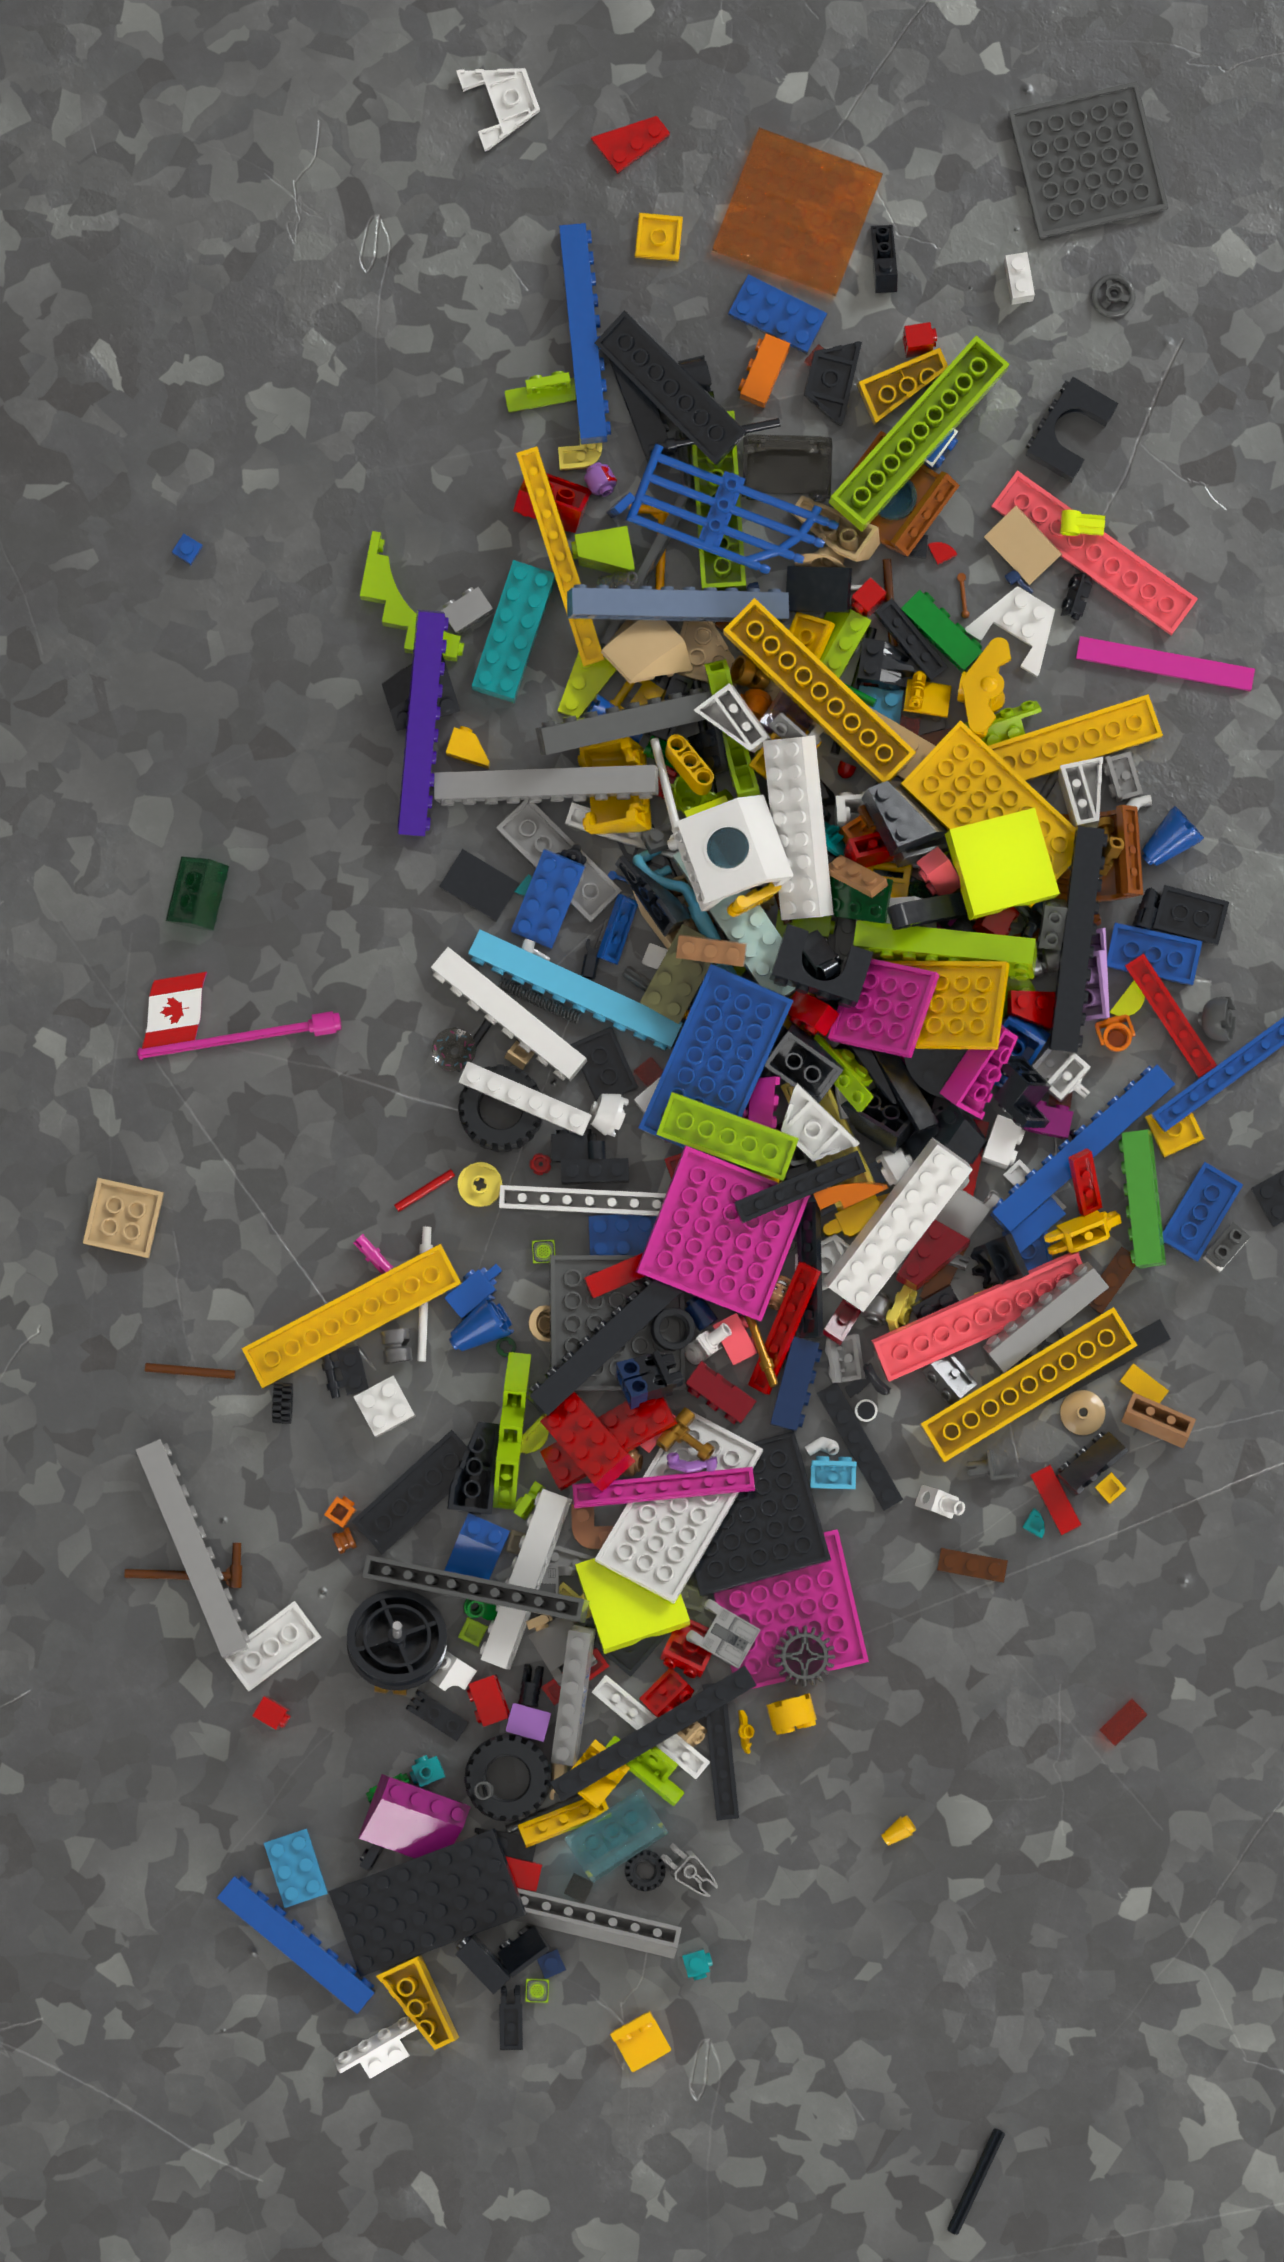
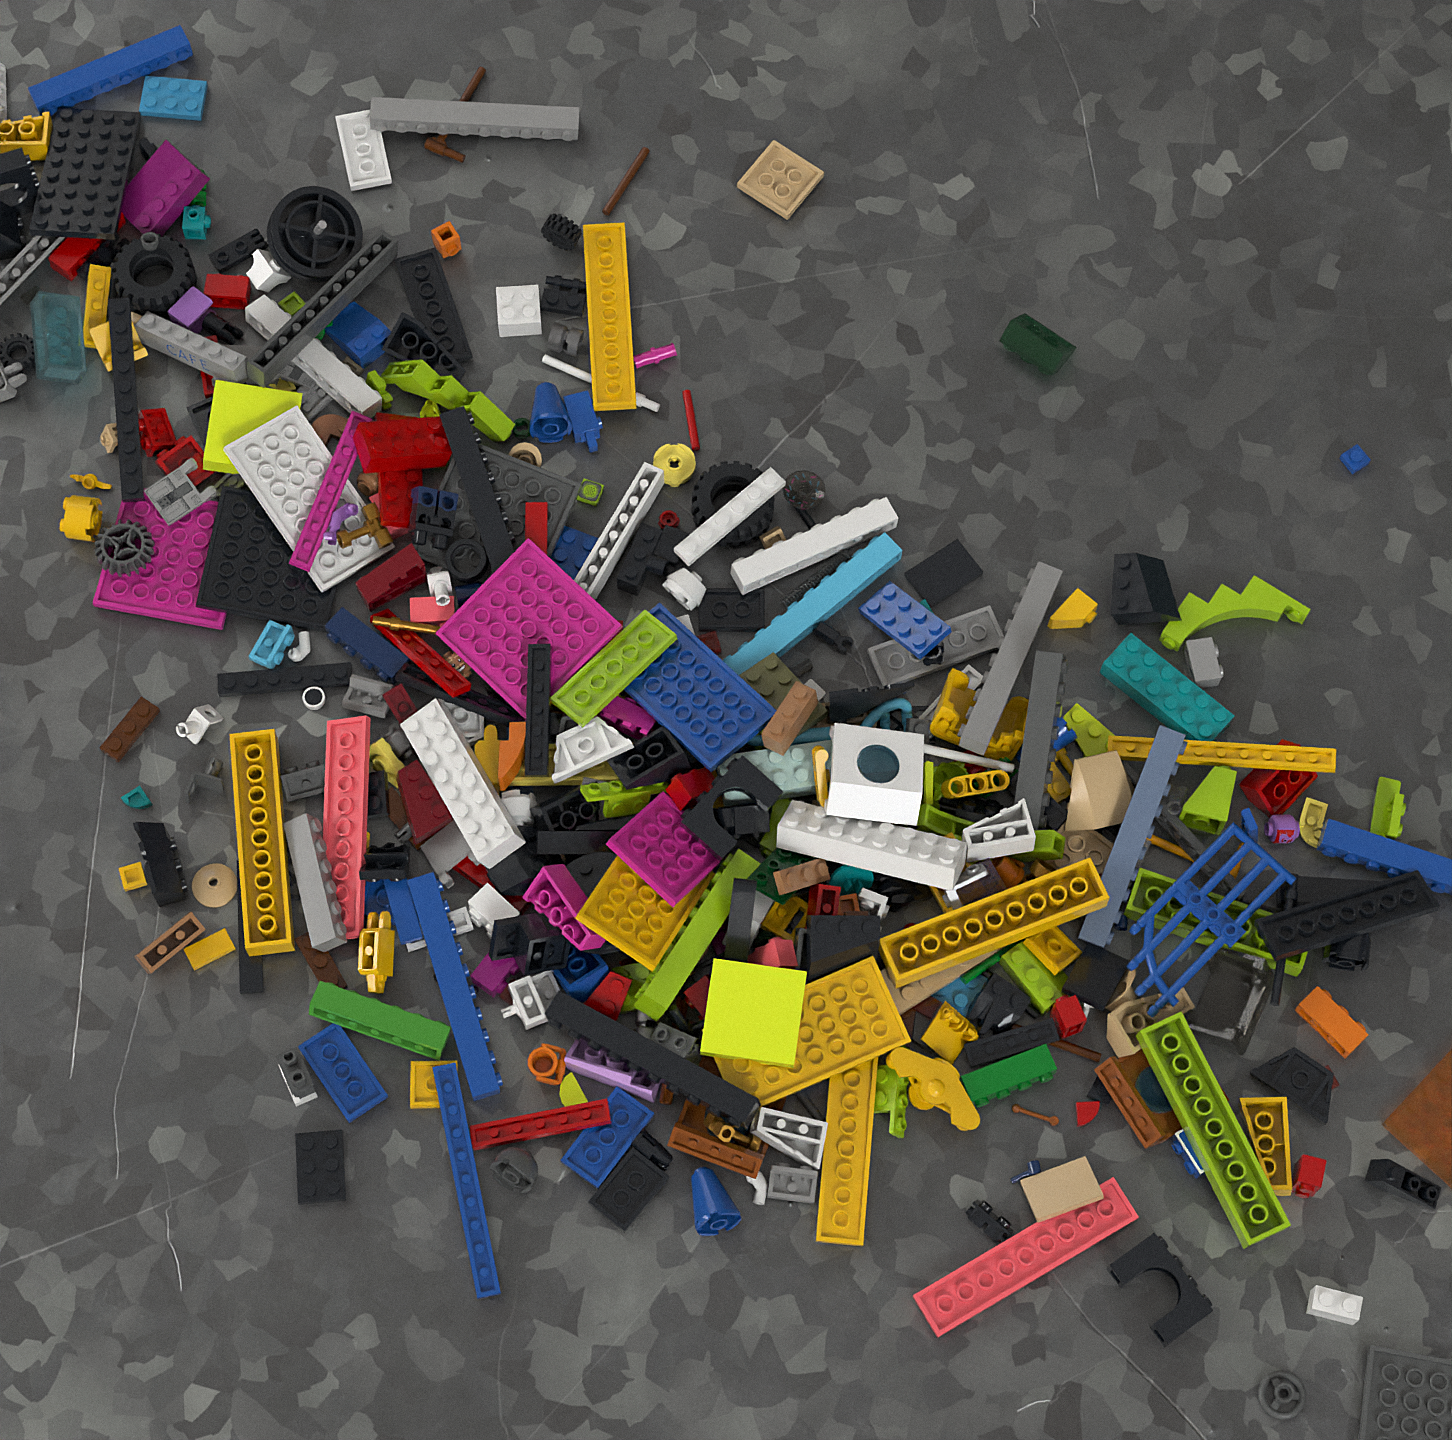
camera: 110 degrees right, 15 degrees down
flag [137,972,342,1061] -> none
red brick [252,1696,291,1730] -> none
dark orange wheel [332,1527,357,1554] -> none
dark purple brick [397,609,449,836] -> none
white hand [522,939,550,961] -> none
white plate [592,1675,710,1779] -> none
blue tile [597,894,638,965] -> none
lime bracket [605,1736,684,1806] -> none
black plate [703,1683,739,1821] -> none
blue plate [728,274,827,354] -> none
black piece [845,1363,892,1398] -> none
white wing [965,586,1055,677] -> none
red tile [1030,1465,1081,1535] -> none
neon yellow piece [1060,510,1105,536] -> none
red plate [1068,1148,1103,1216] -> none
dark pink tile [1076,636,1255,692] -> none

